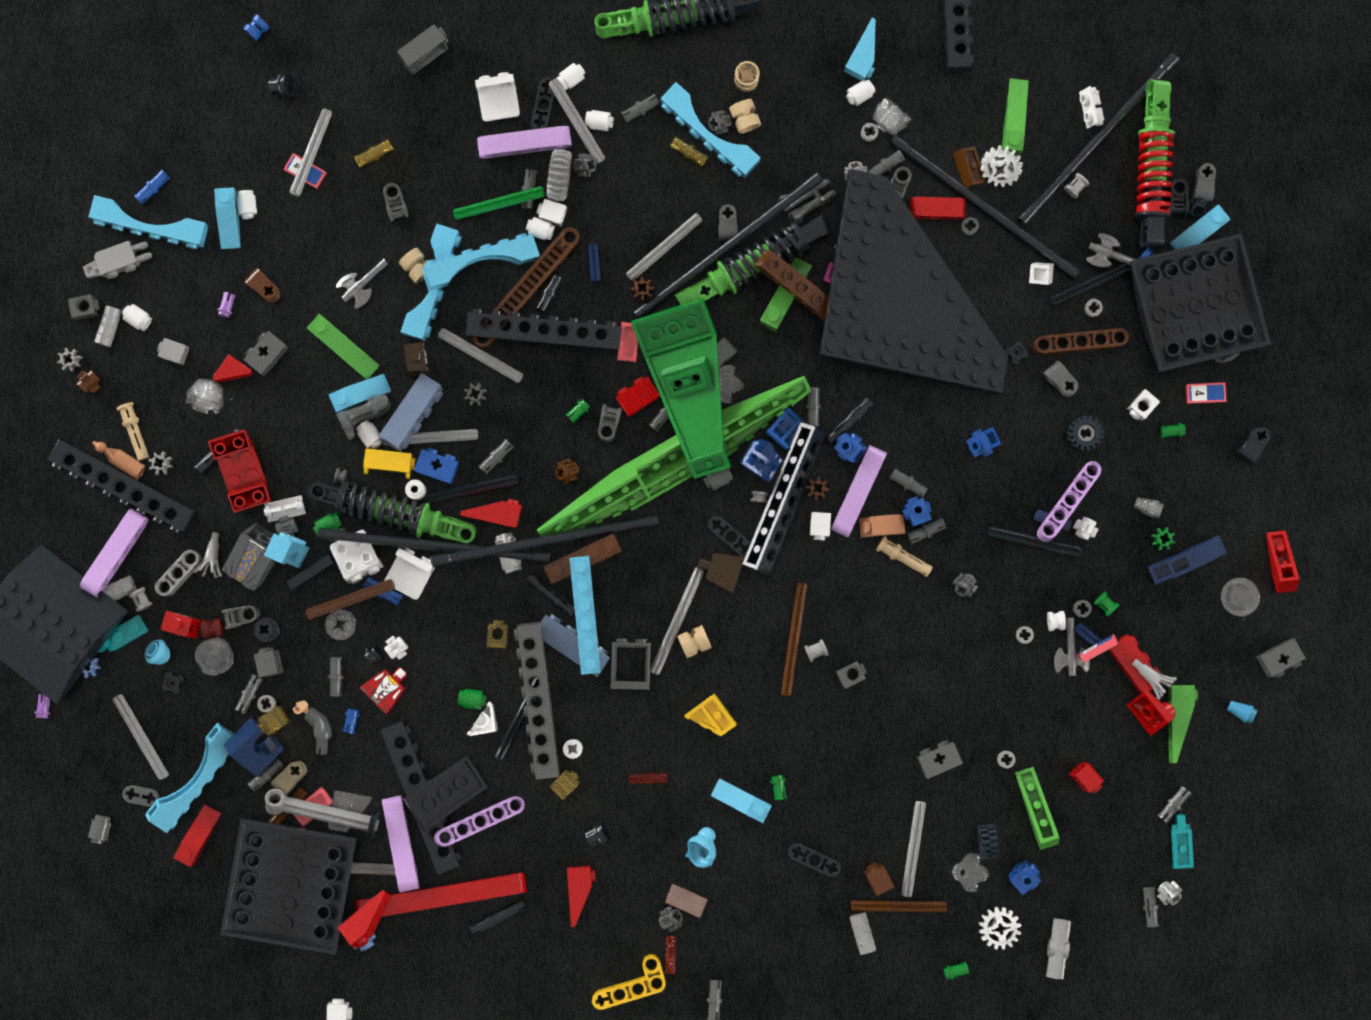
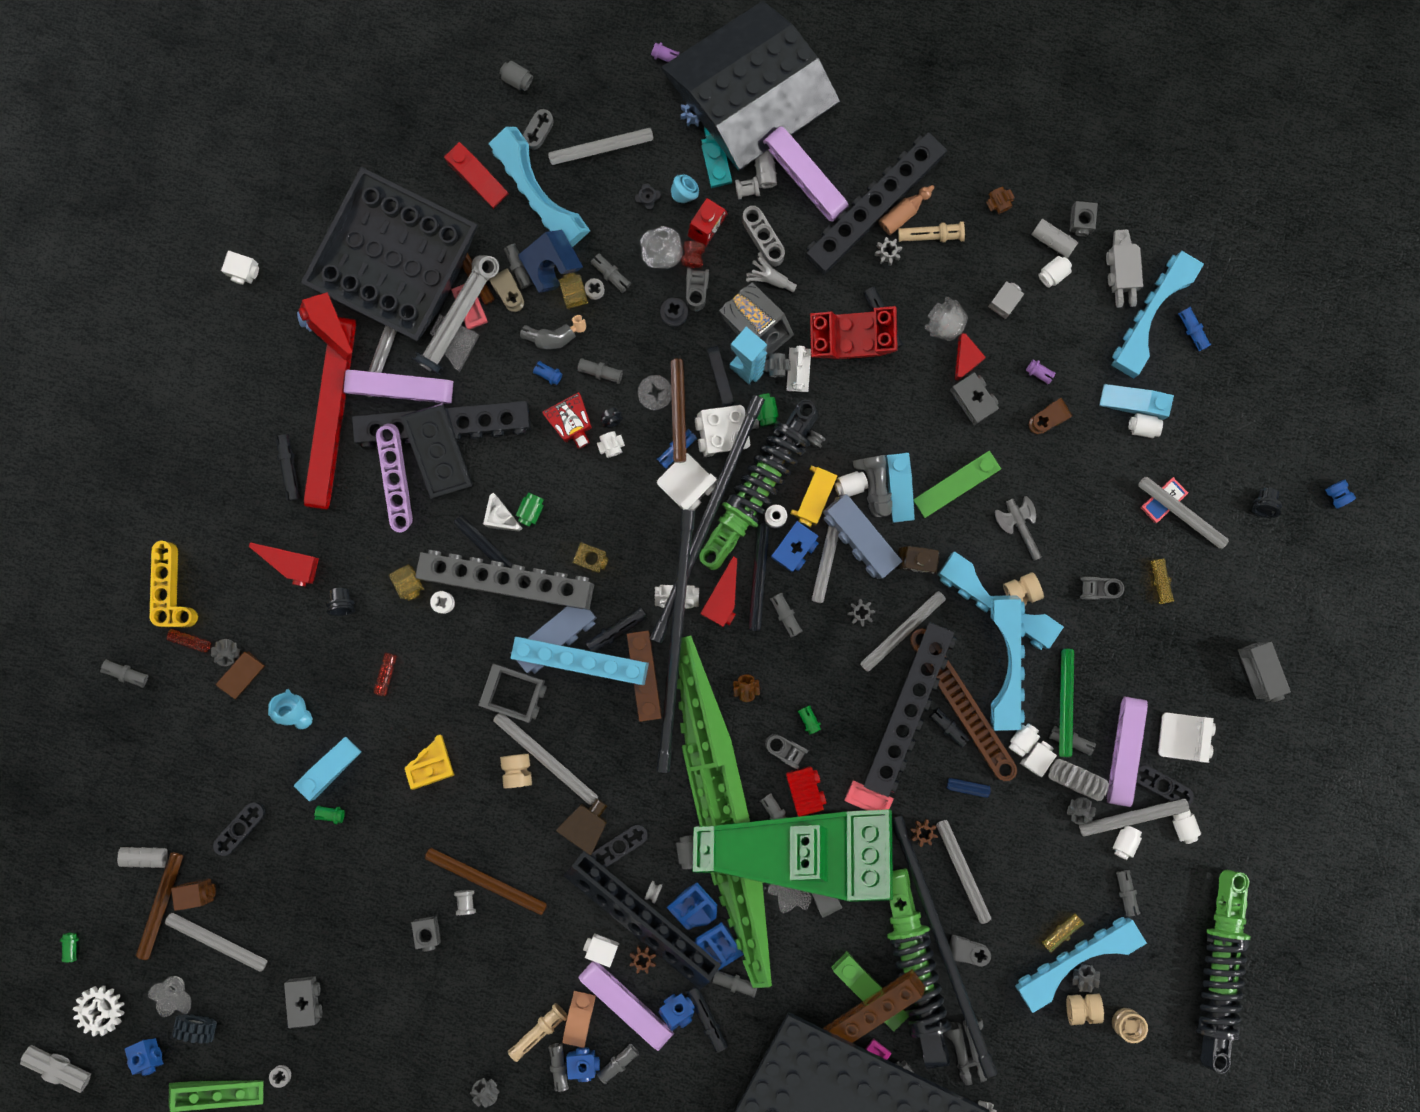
camera: 110 degrees right, 0 degrees up
light grey gear [57,348,82,372] -> none
dark grey brick [254,647,284,677] -> none

